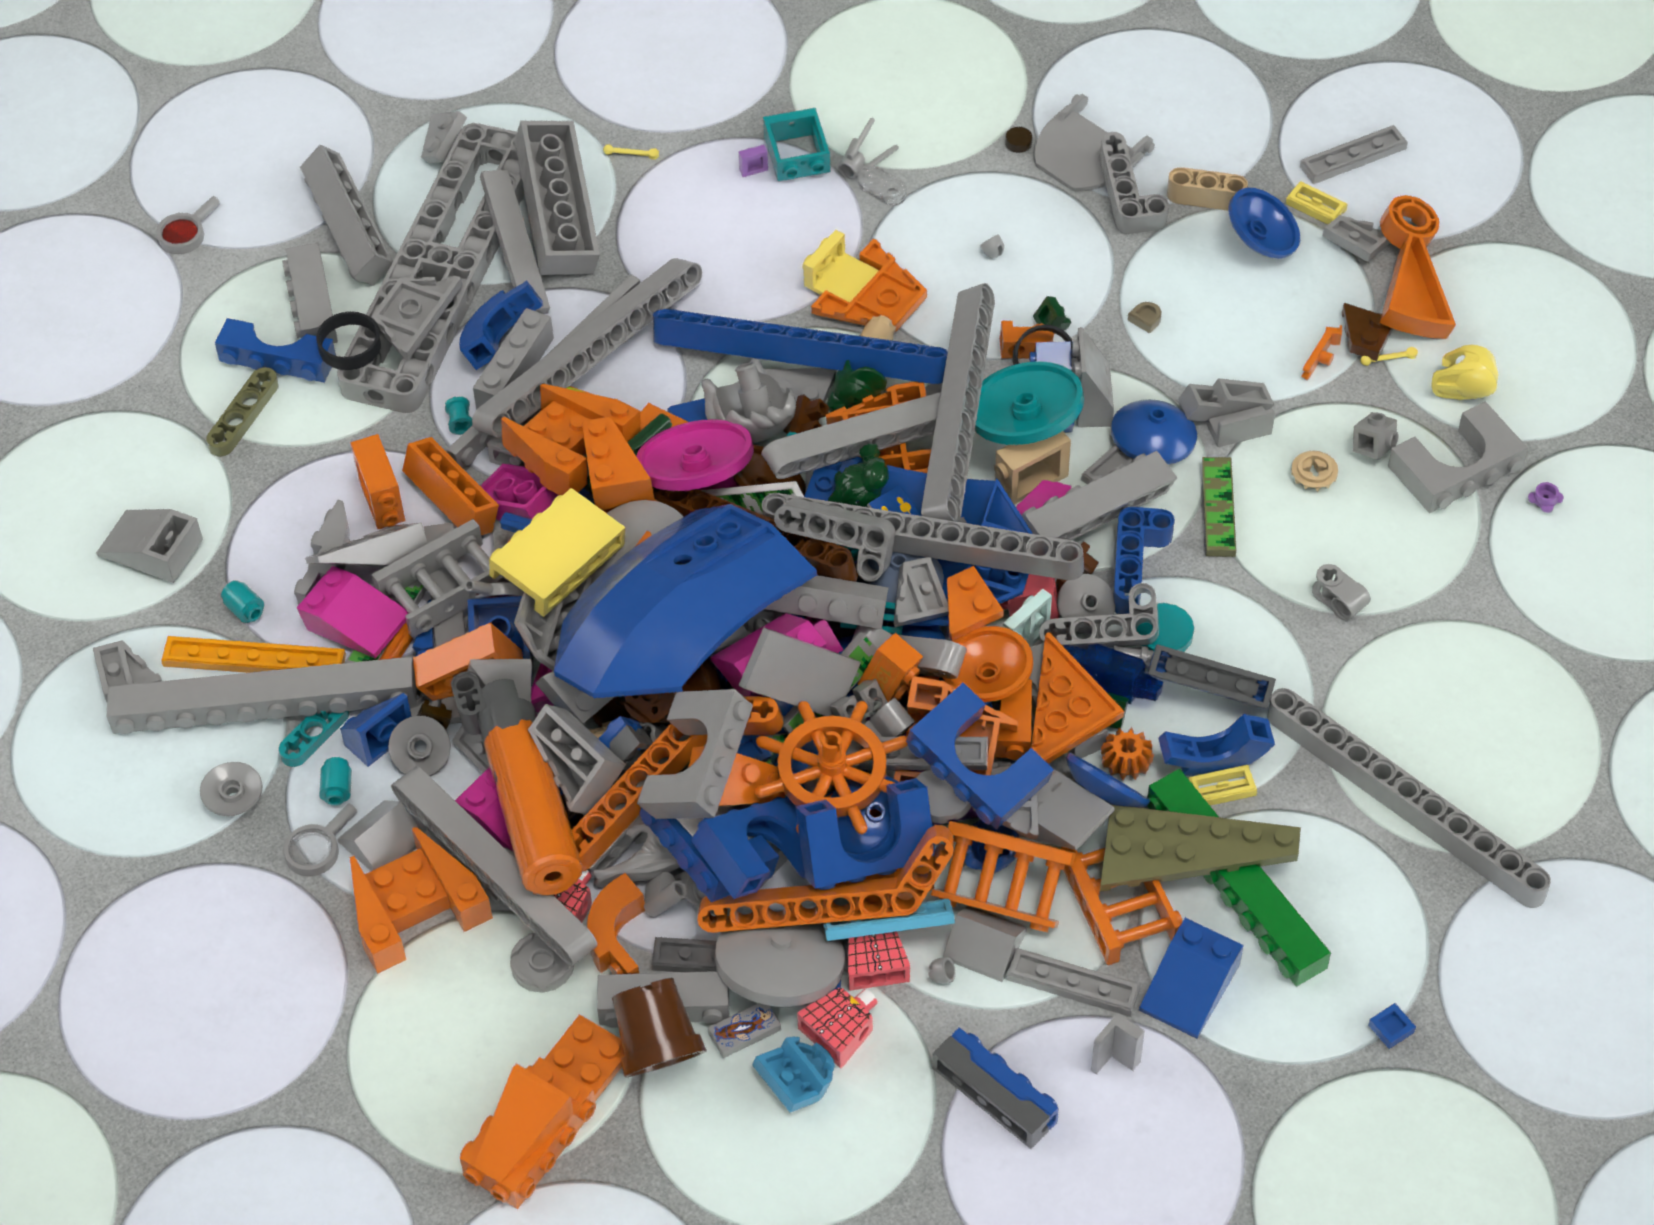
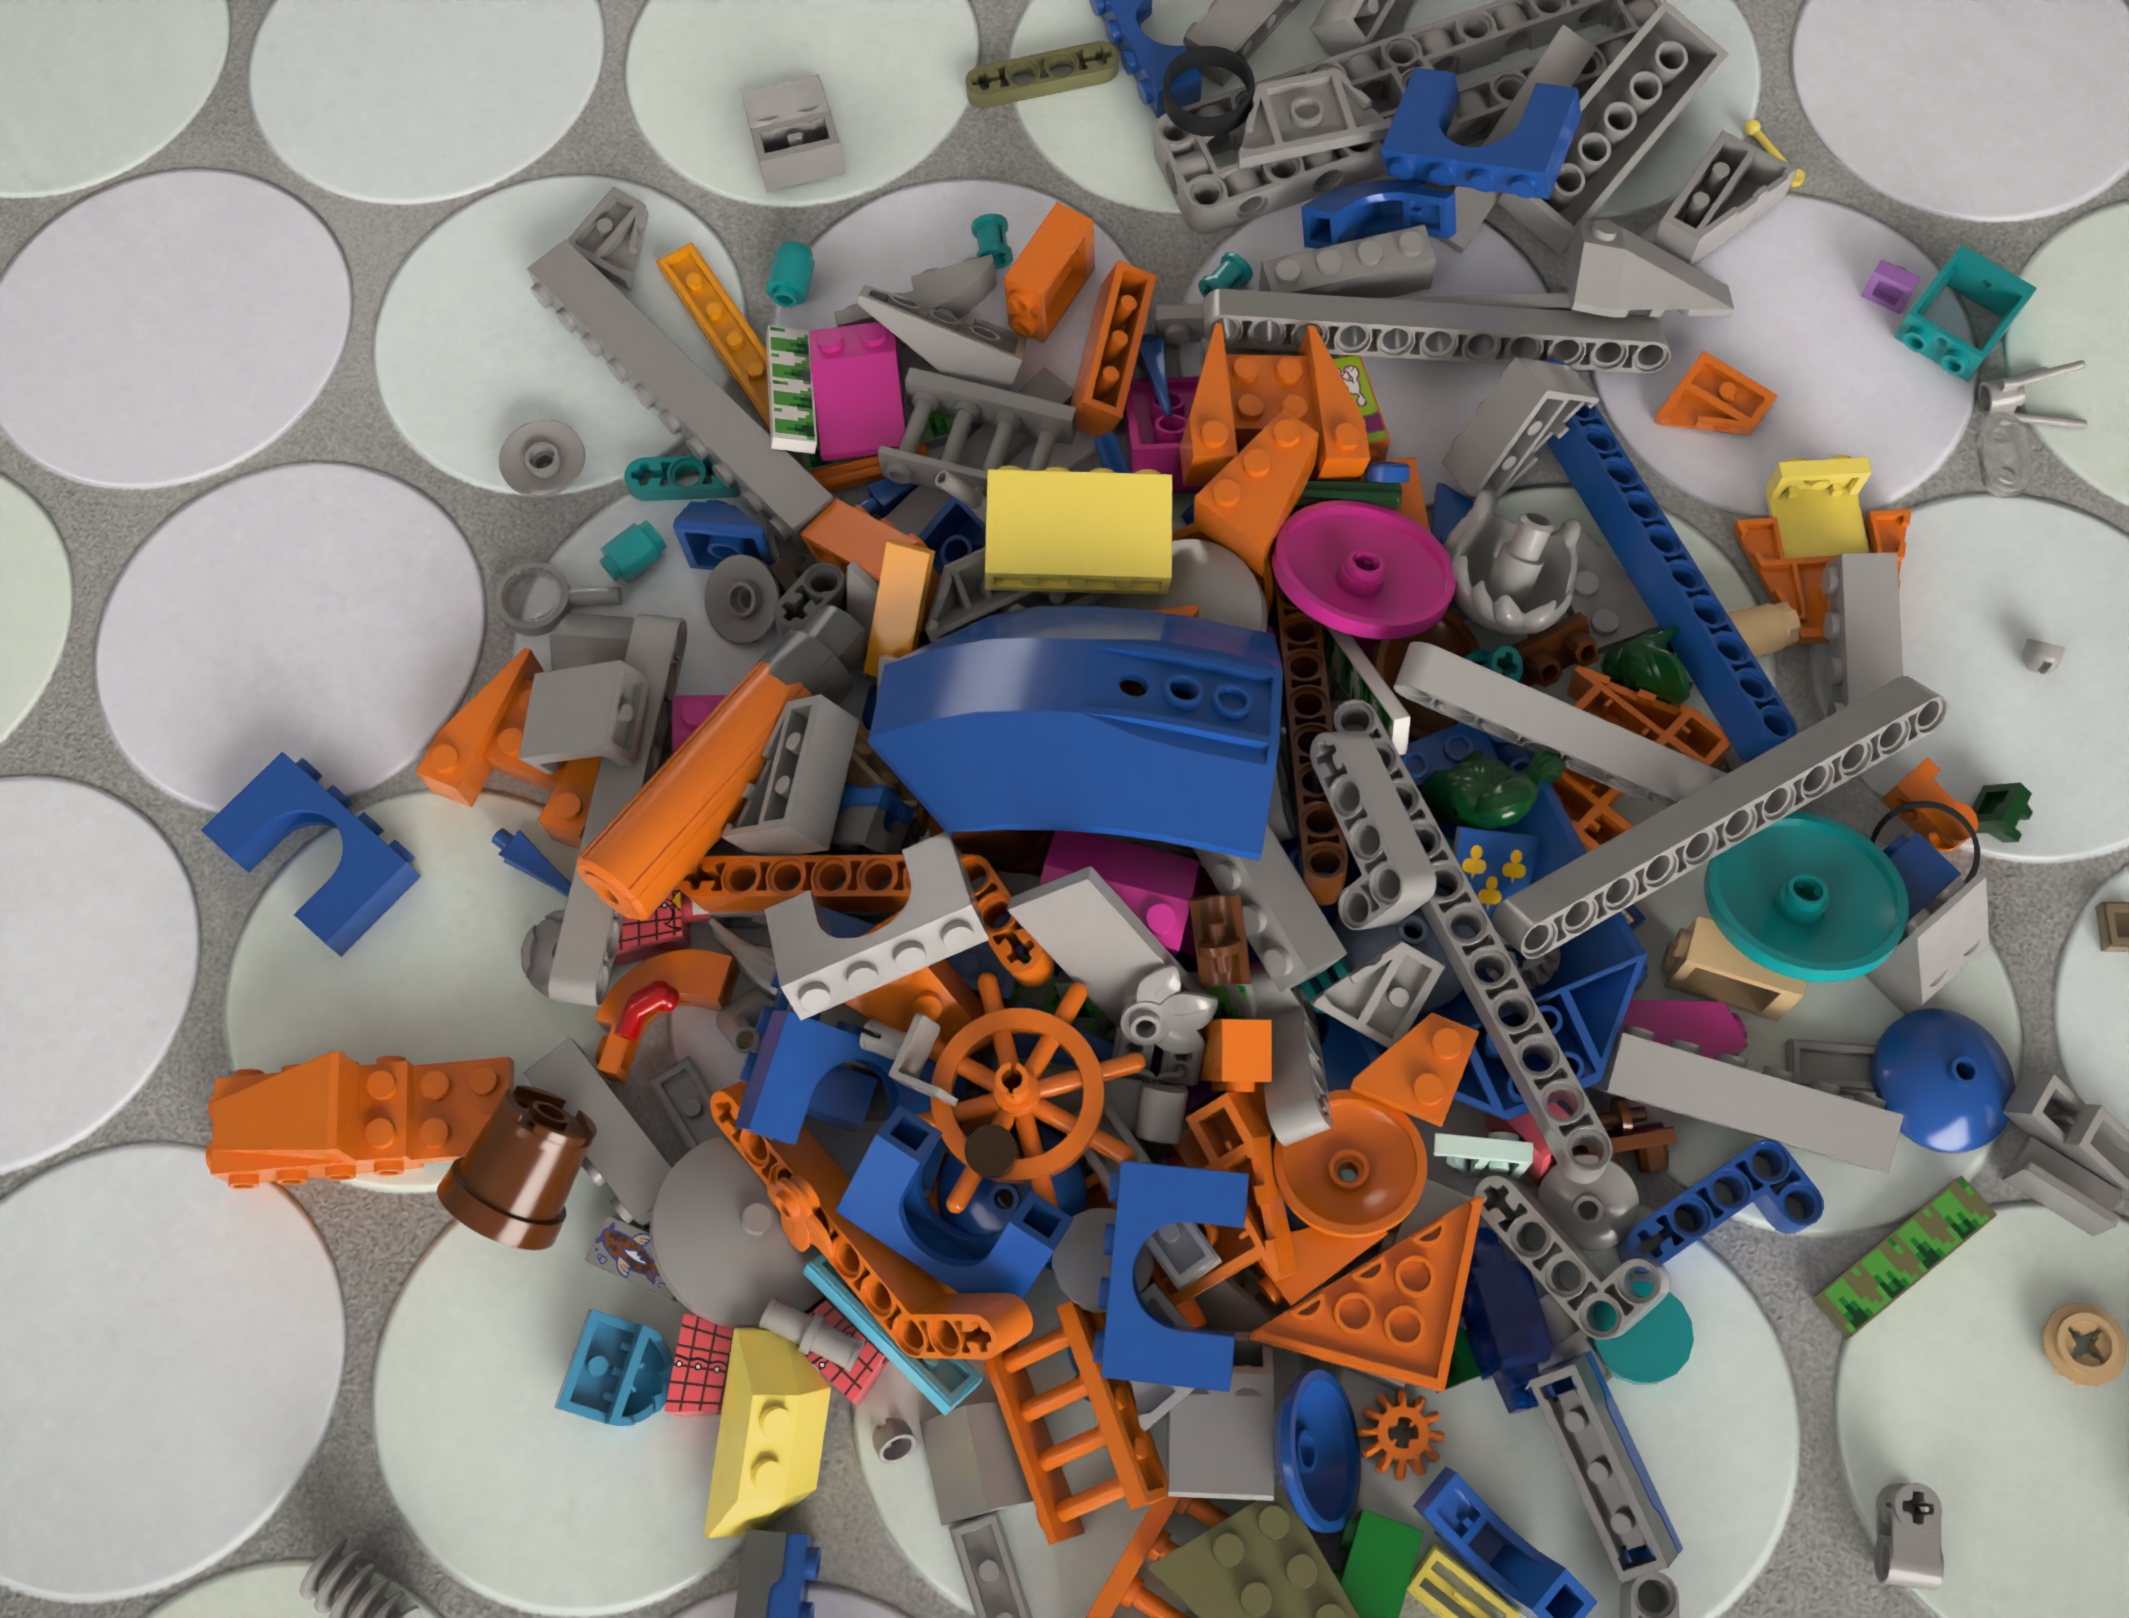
camera: 55 degrees right, 15 degrees up
none -> blue arch [201,752,421,957]
none -> blue piece [491,828,572,898]
none -> light grey panel [518,660,650,774]
none -> red arm [614,981,680,1042]
none -> light yellow wedge [703,1328,831,1538]
none -> light grey pin [759,1297,865,1372]
none -> tile [766,325,817,454]
none -> orange plate [767,1174,836,1259]
none -> light grey bracket [859,1013,958,1107]
none -> light orange tile [863,539,935,677]
none -> dark brown tile [965,1124,1019,1179]
none -> teal bush [971,213,1013,269]
none -> light grey plate [1120,964,1218,1054]
none -> blue piece [1136,333,1173,416]
none -> reddish brown hips [1189,892,1252,989]
none -> blue tile [1364,462,1410,483]
none -> blue arch [1381,67,1581,200]
none -> light grey wedge [1441,357,1601,499]
none -> light grey wedge [1563,219,1734,318]
none -> light grey wedge [1653,130,1798,265]
none -> orange wing [1654,351,1778,436]
none -> light grey brick [1821,553,1903,717]

